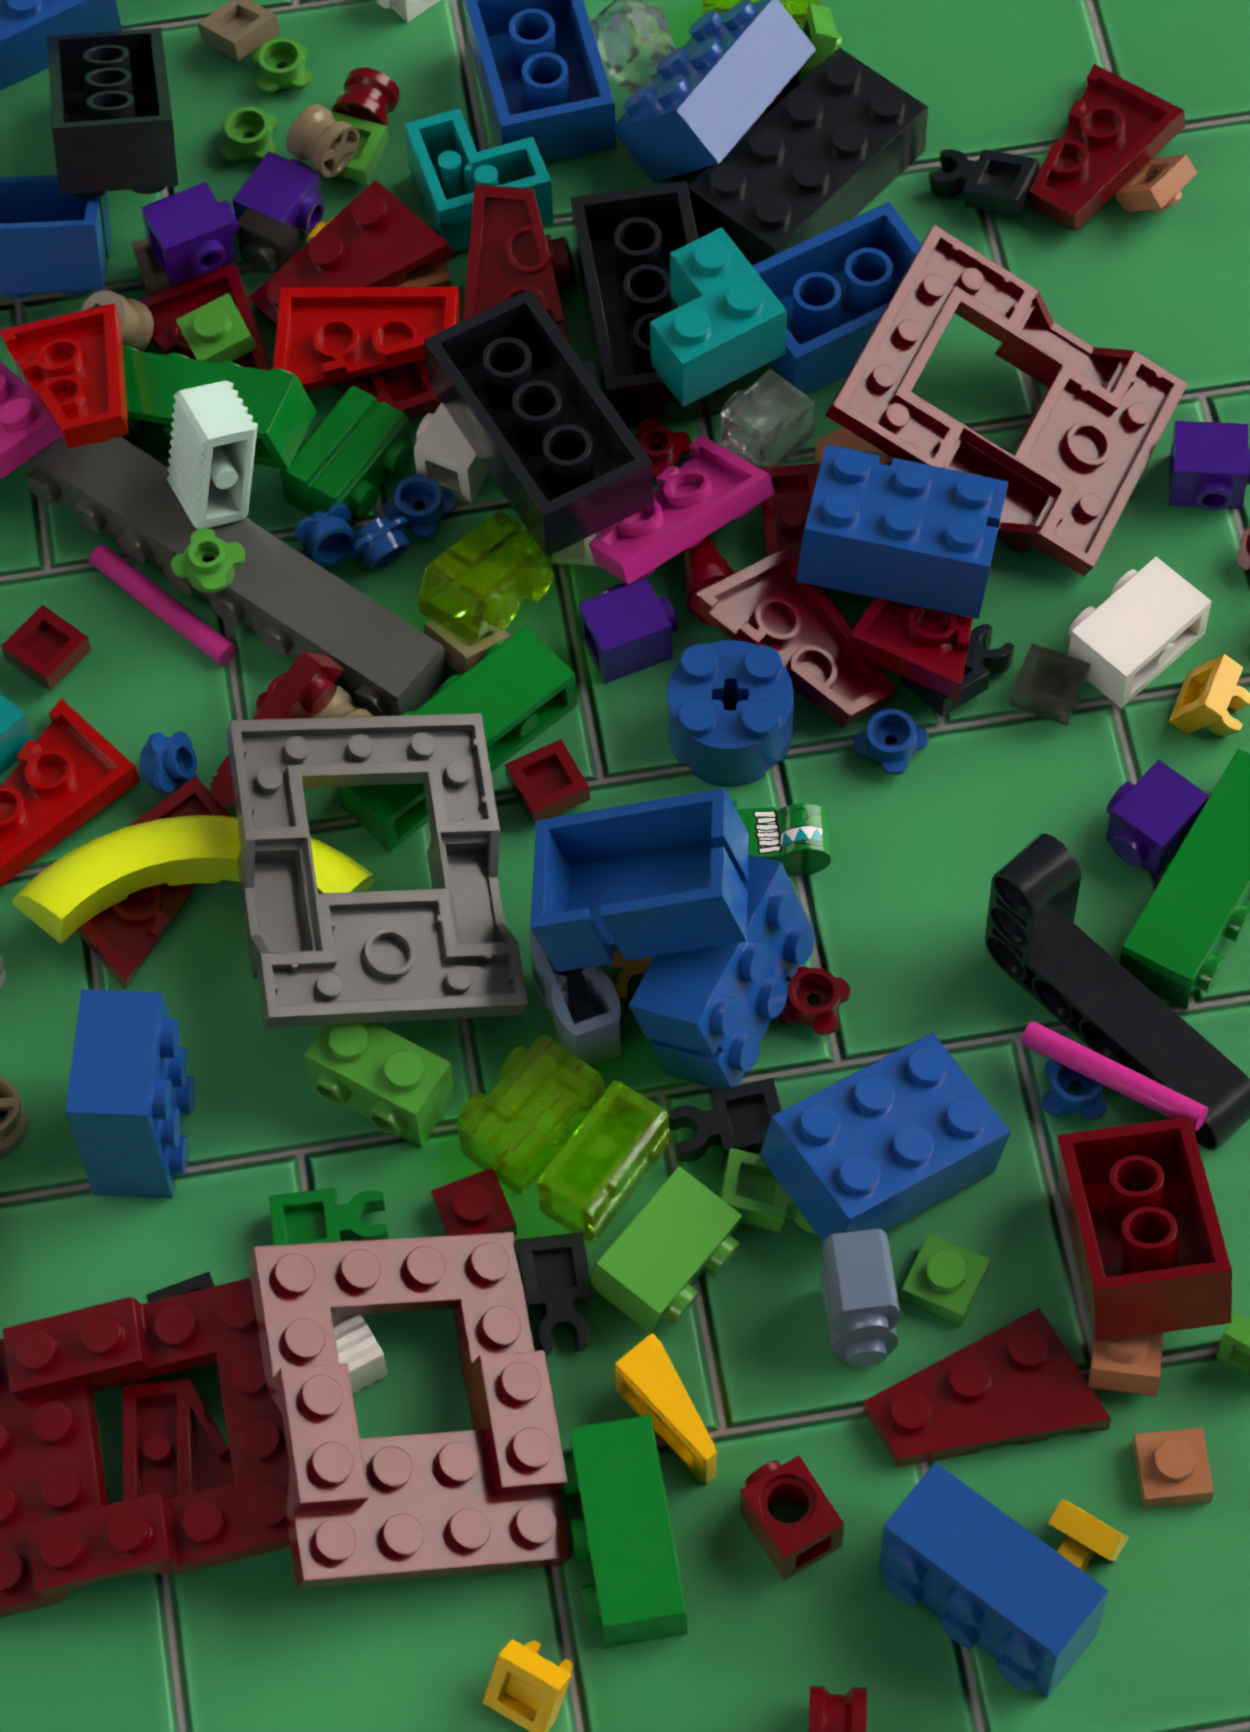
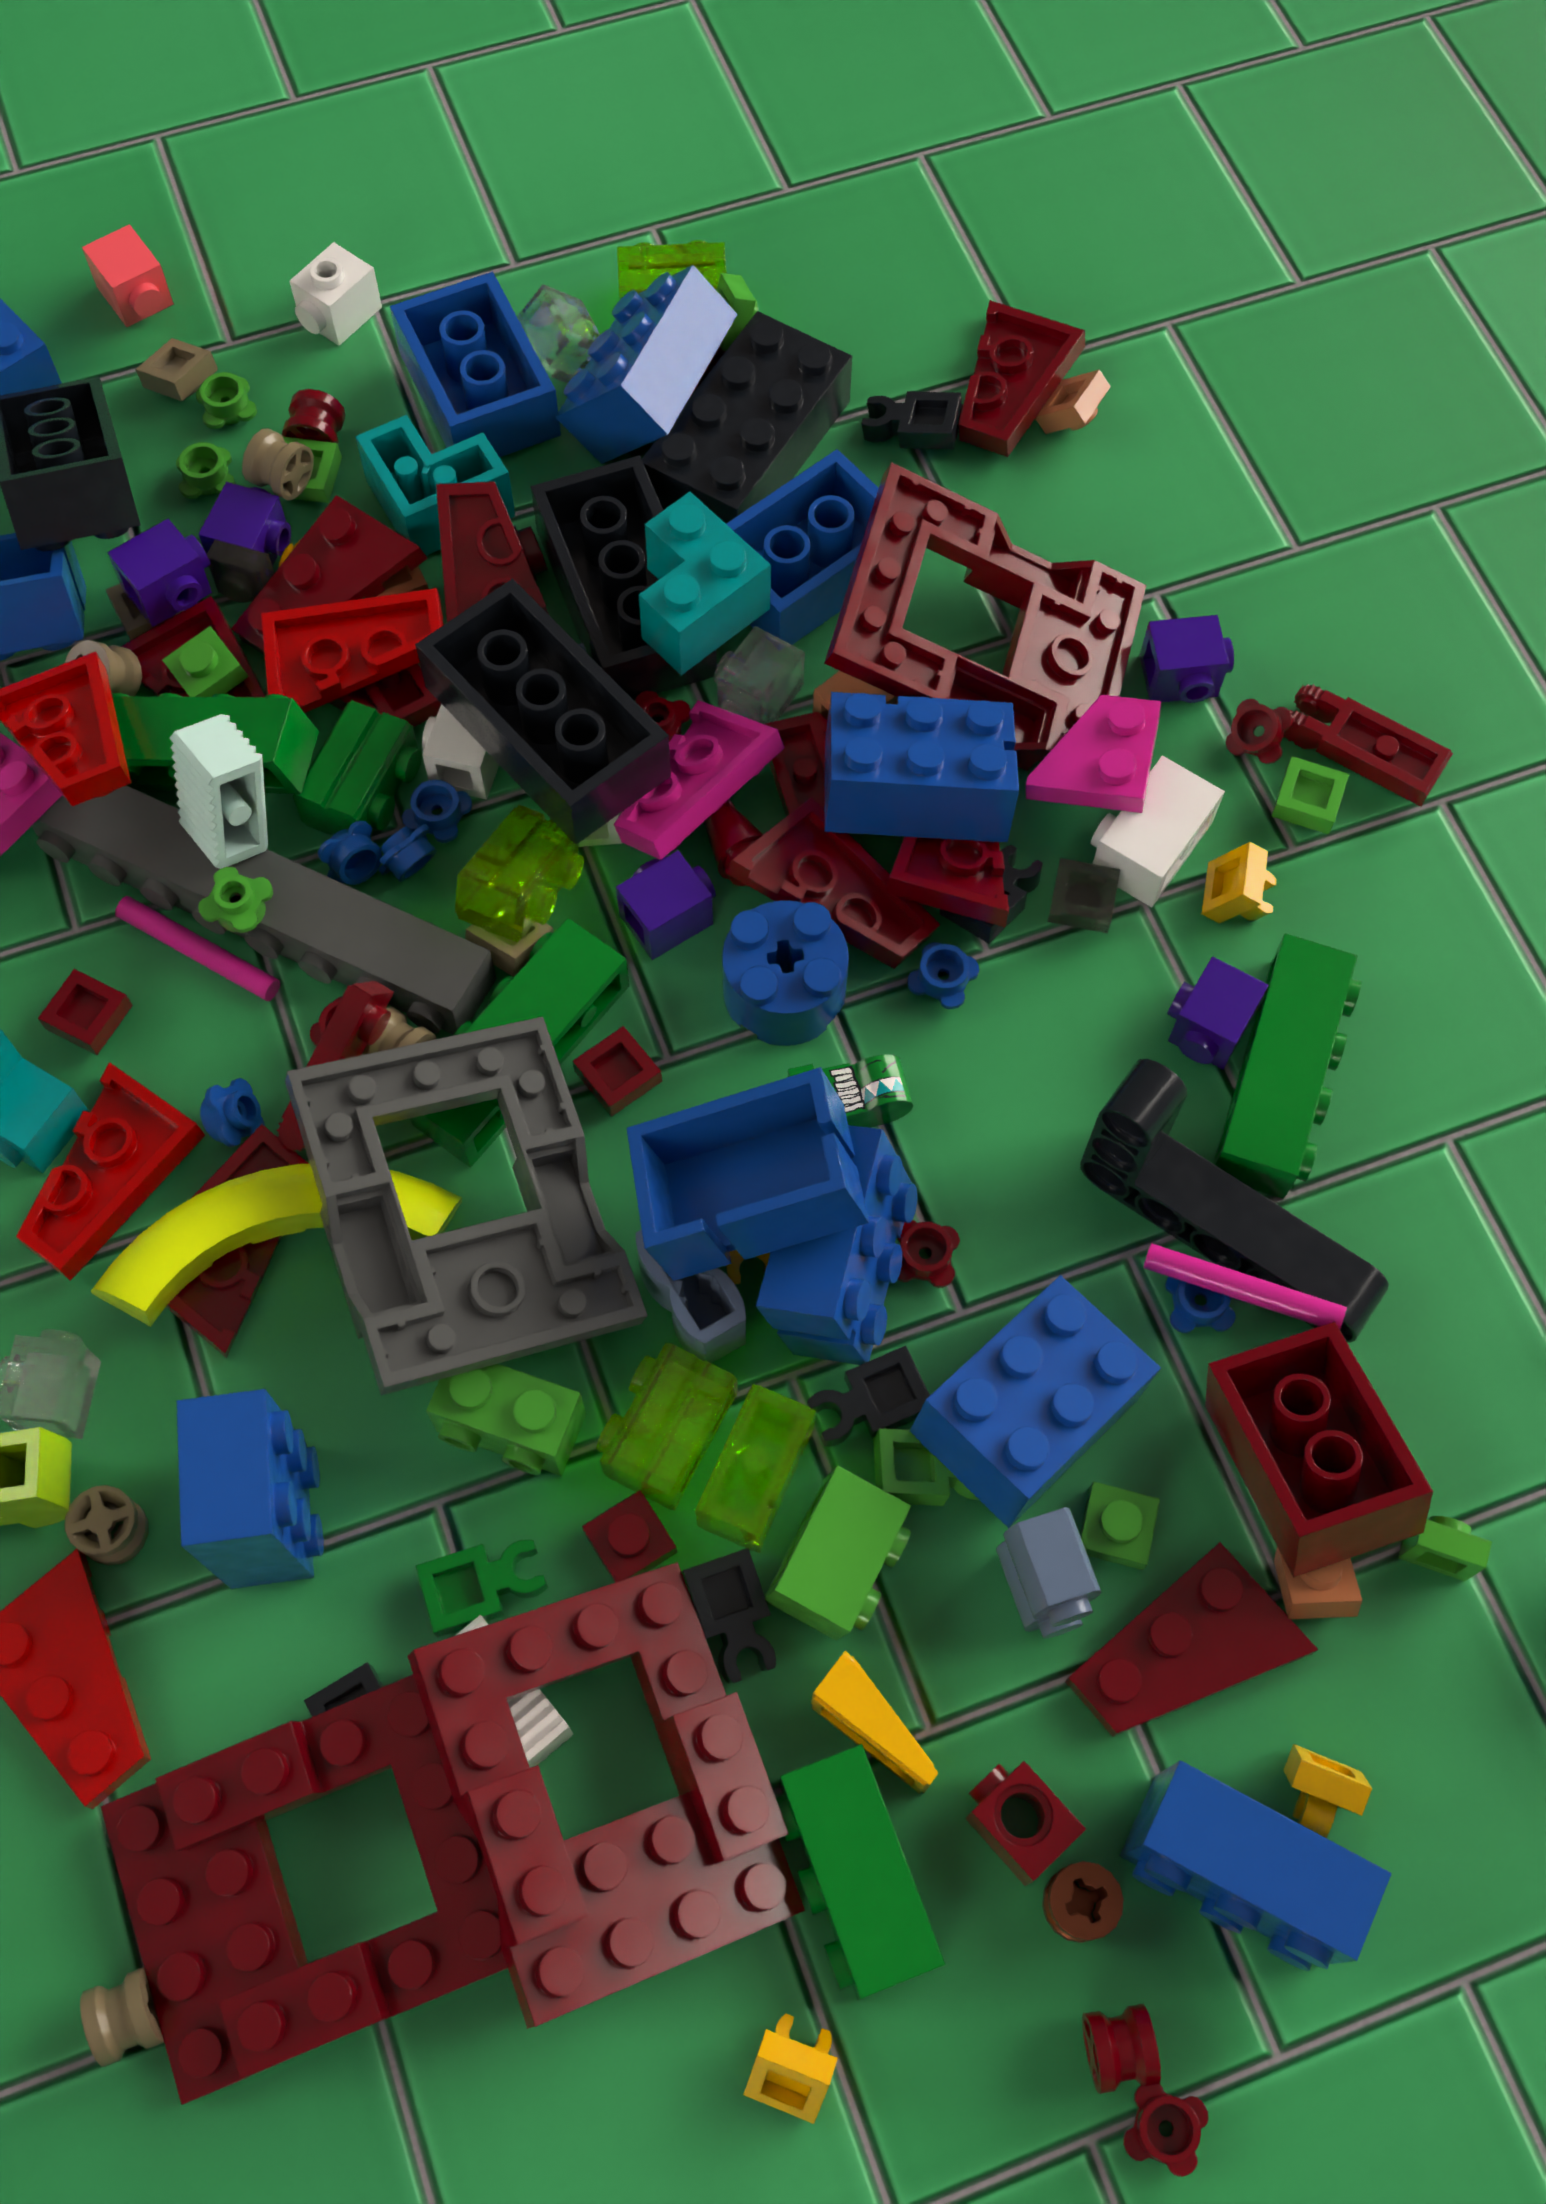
camera: 15 degrees left, 5 degrees up
dark red wing [123,1379,235,1501] -> none
nougat plate [1132,1427,1214,1508] -> none
none -> dark pink wing [1026,695,1161,813]
none -> copper wheel [1042,1861,1124,1943]

